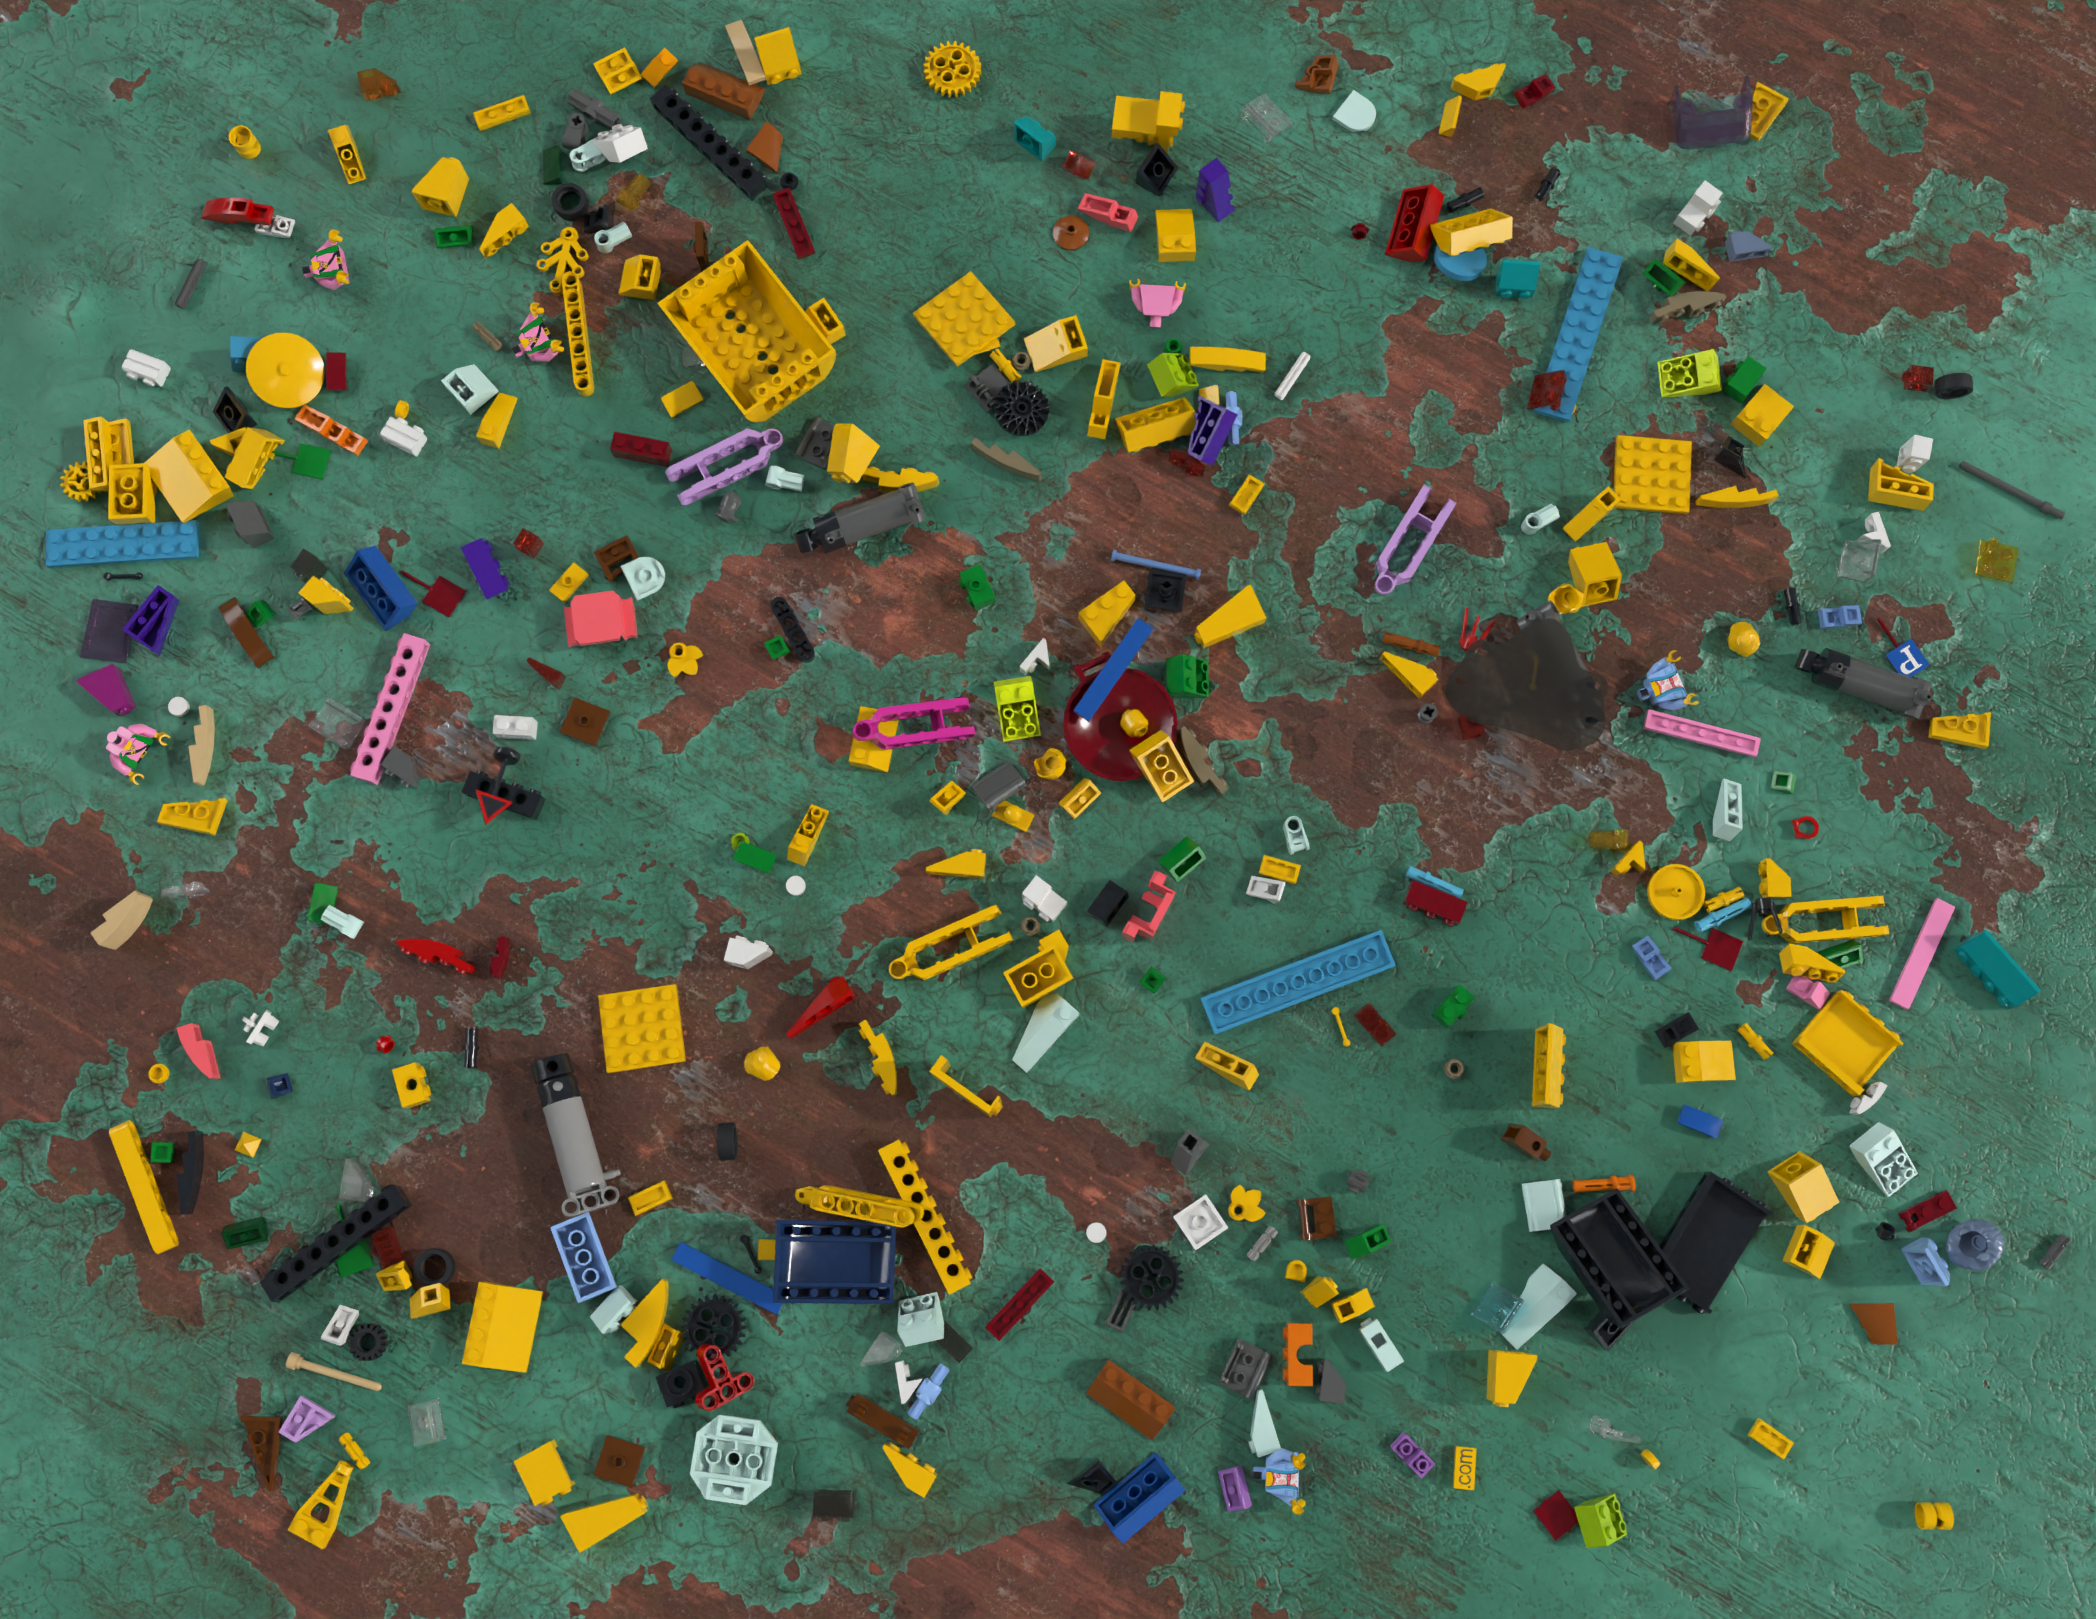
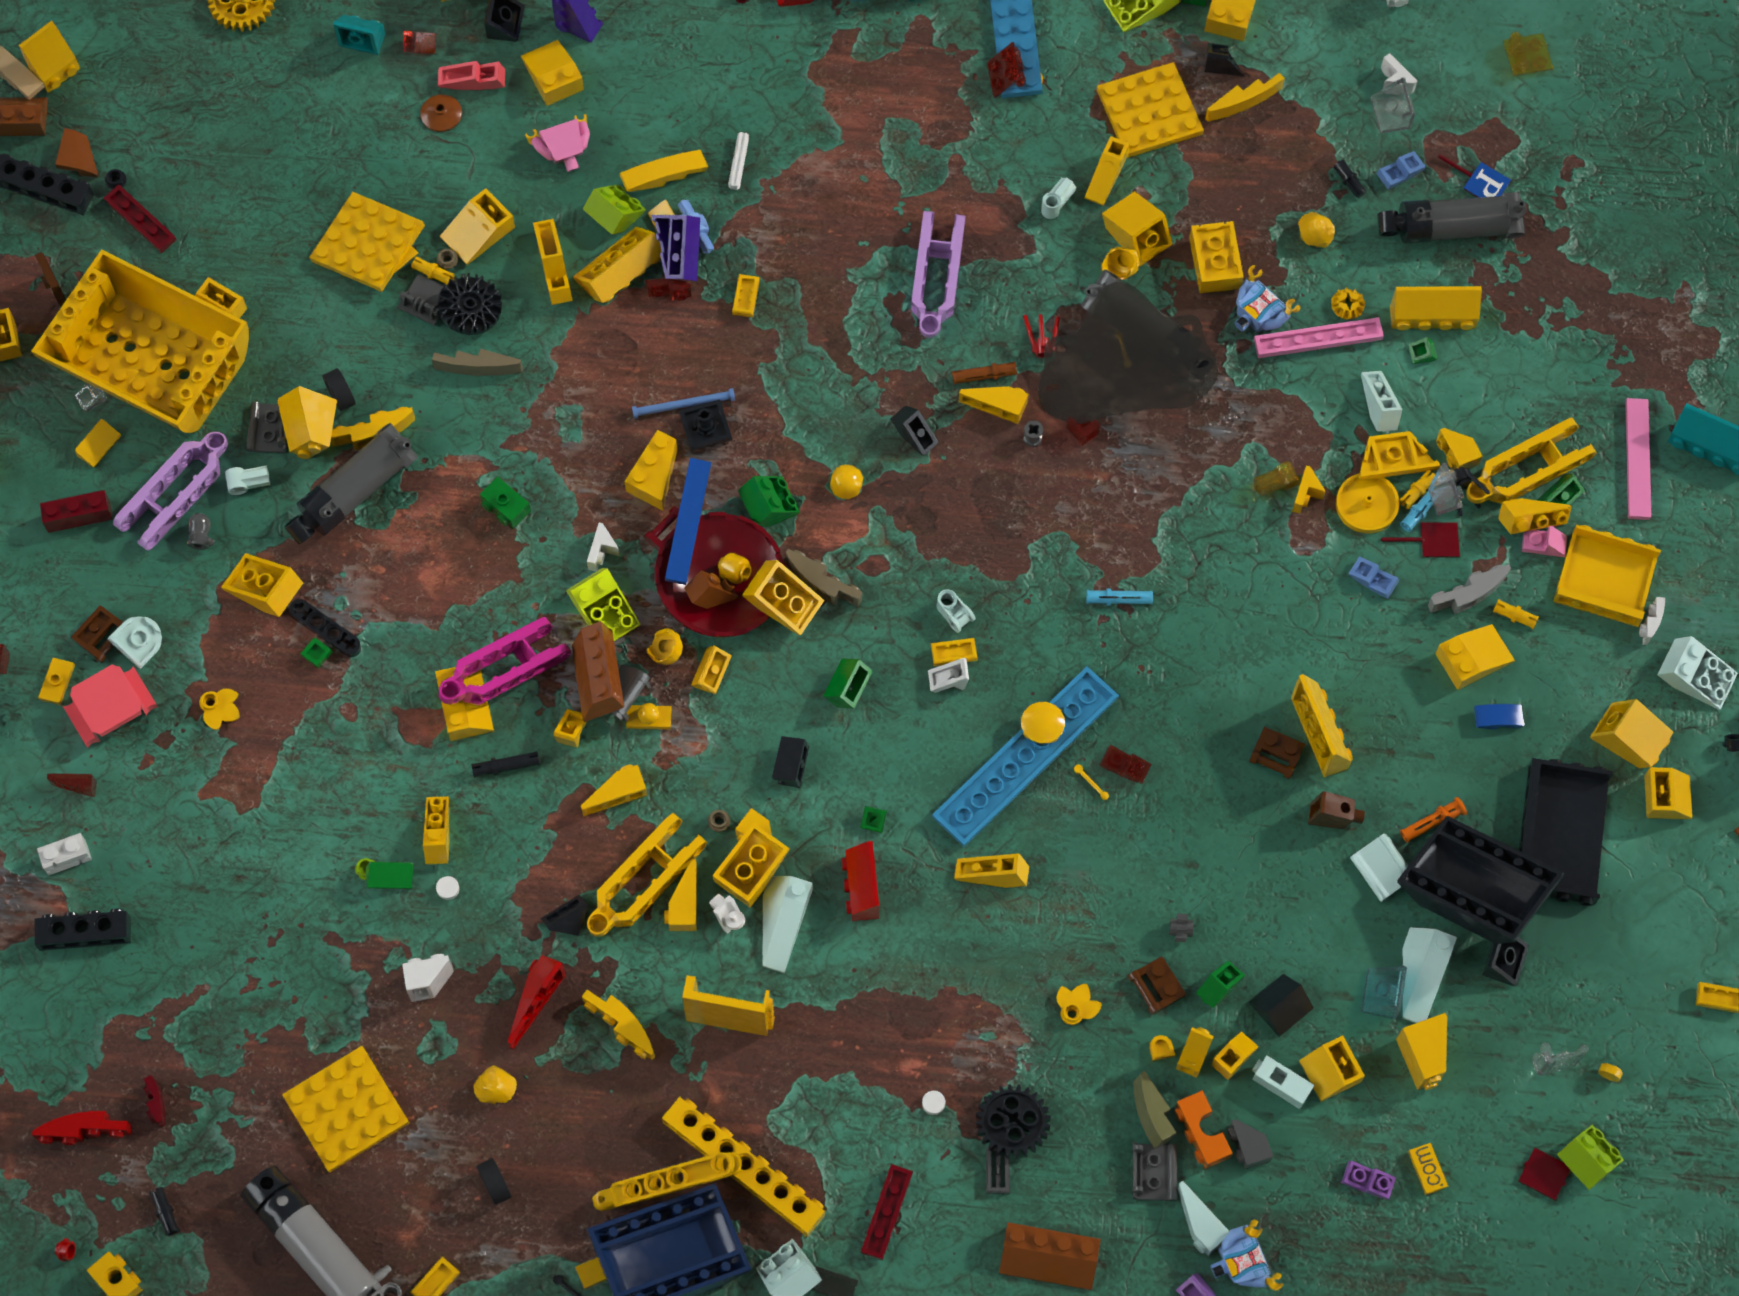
camera: 25 degrees left, 10 degrees down
black piece [475,747,520,825] -> none
reddish brown plate [560,697,611,747] -> none
white brick [1022,875,1067,923] -> none
coral piece [1121,871,1176,943] -> none
green plate [1164,338,1183,354] -> none
dark grey slope [1171,1128,1209,1176] -> none
white plate [1173,1194,1228,1250] -> none
yellow slope [1194,584,1266,649] -> none
light grey axle [1247,1226,1278,1261] -> none
dark red brick [1402,880,1468,927] -> none
green brick [1431,984,1475,1029] -> none
dark tan plate [1444,1059,1464,1079] -> none
black slope [1654,1012,1699,1048] -> none
red piece [1792,816,1819,839] -> none
yellow wedge [1868,458,1934,511] -> none
yellow wing [1929,712,1991,749] -> none
none -> yellow slope [221,553,303,617]
none -> black tyre [322,368,356,412]
none -> black pin [471,751,540,778]
none -> black slope [541,895,588,936]
none -> dark orange slope [572,621,624,722]
none -> yellow slope [664,859,697,931]
none -> dark orange slope [684,570,738,609]
none -> white hips [709,894,745,934]
none -> yellow hair [830,464,863,499]
none -> red slope [841,841,879,921]
none -> black slope [890,405,939,456]
none -> yellow dish [1021,702,1065,744]
none -> olive slope [1133,1071,1177,1149]
none -> yellow piece [1189,221,1244,294]
none -> reddish brown plate [1249,726,1305,779]
none -> black slope [1249,974,1314,1037]
none -> yellow slope [1299,1035,1365,1102]
none -> yellow gear [1331,287,1365,320]
none -> yellow wing [1359,431,1440,481]
none -> yellow slope [1390,286,1482,331]
none -> clear slope [1428,462,1464,516]
none -> light grey slope [1428,565,1511,614]

